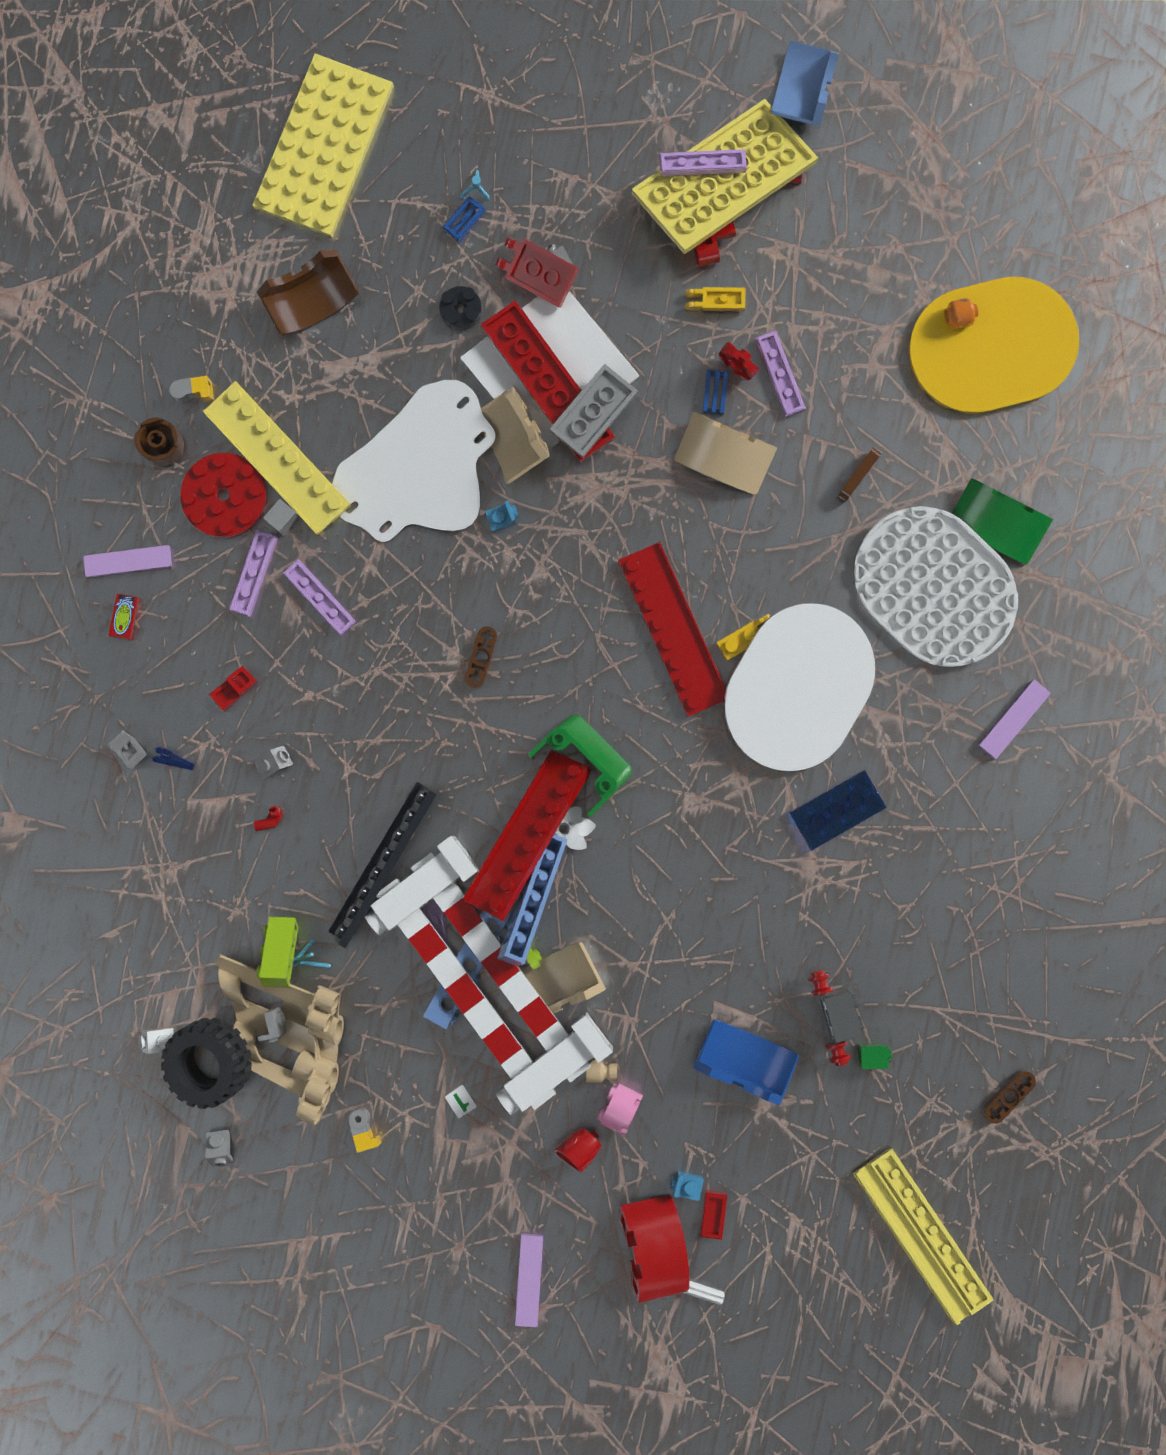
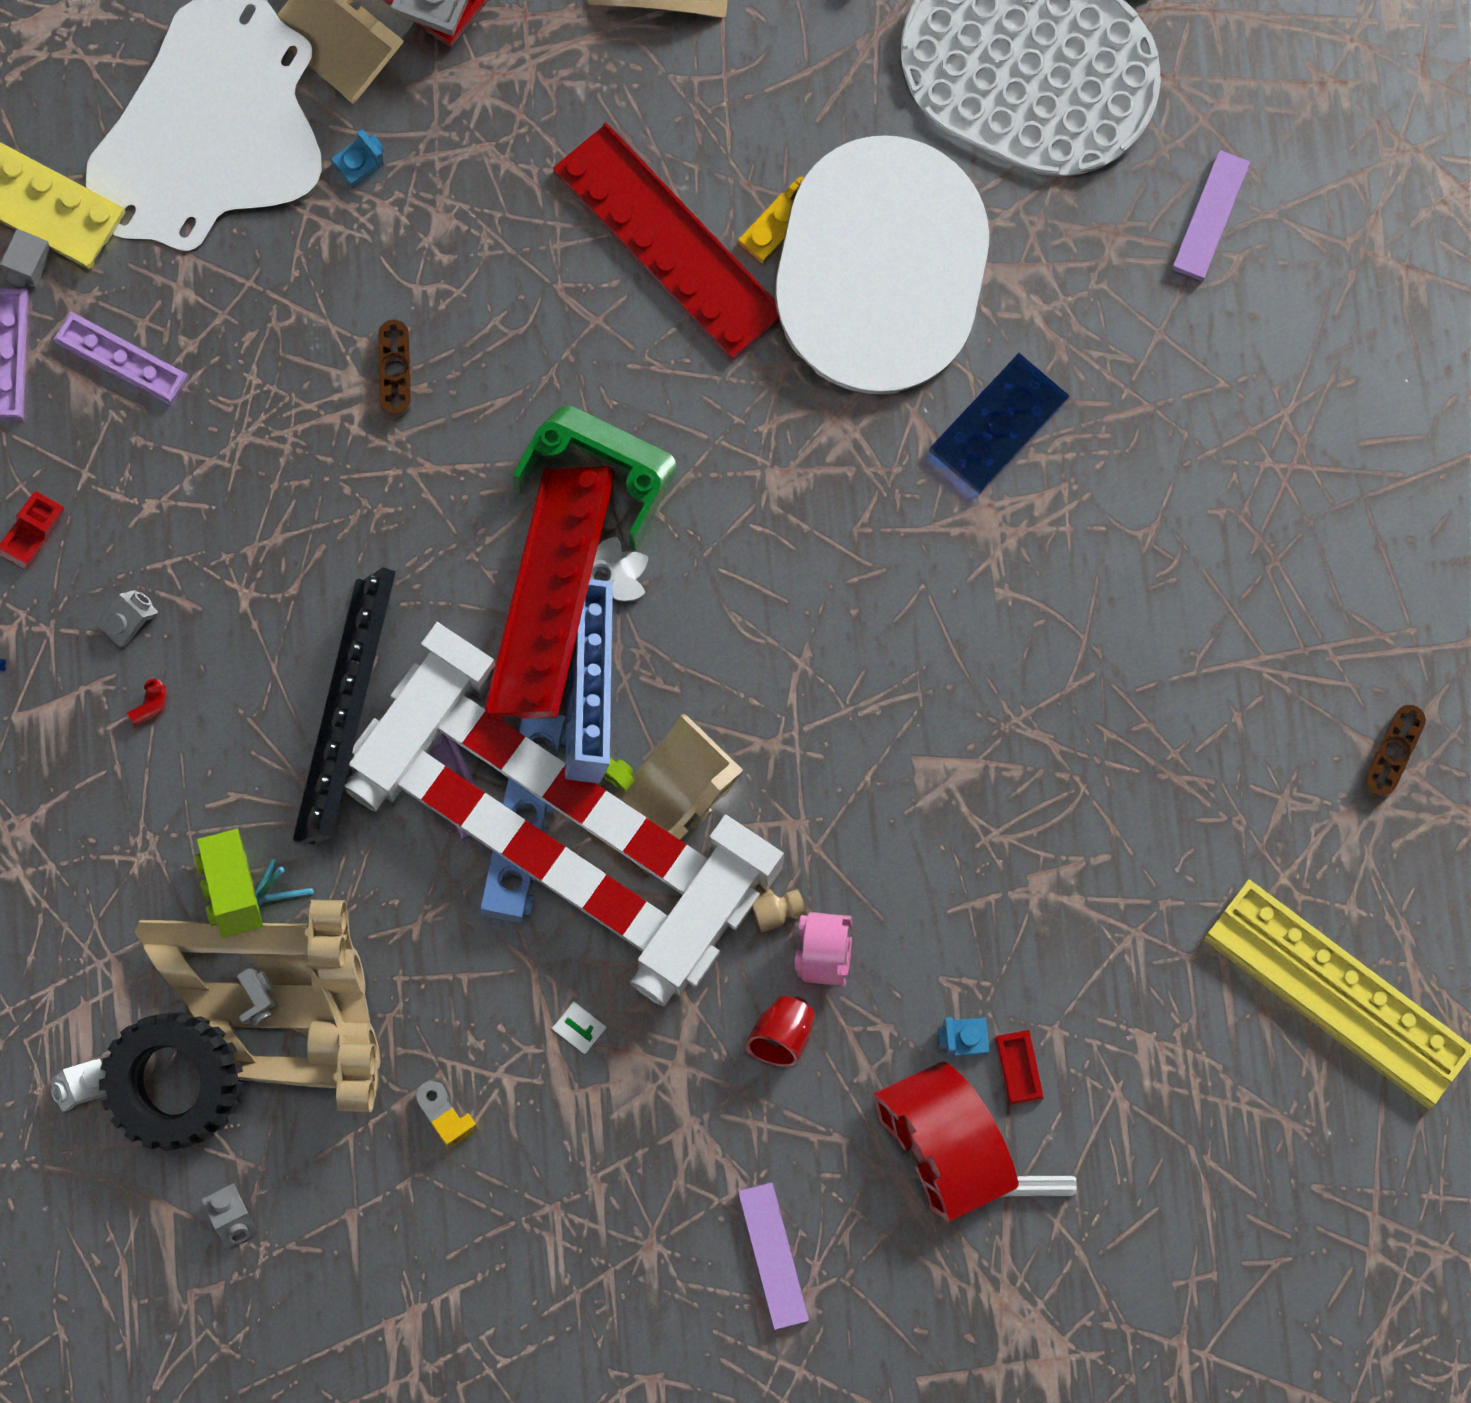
camera: 30 degrees left, 10 degrees down
blue panel [693,1019,799,1105] -> none
dark grey brick [807,969,864,1066] -> none
green brick [858,1043,892,1069] -> none

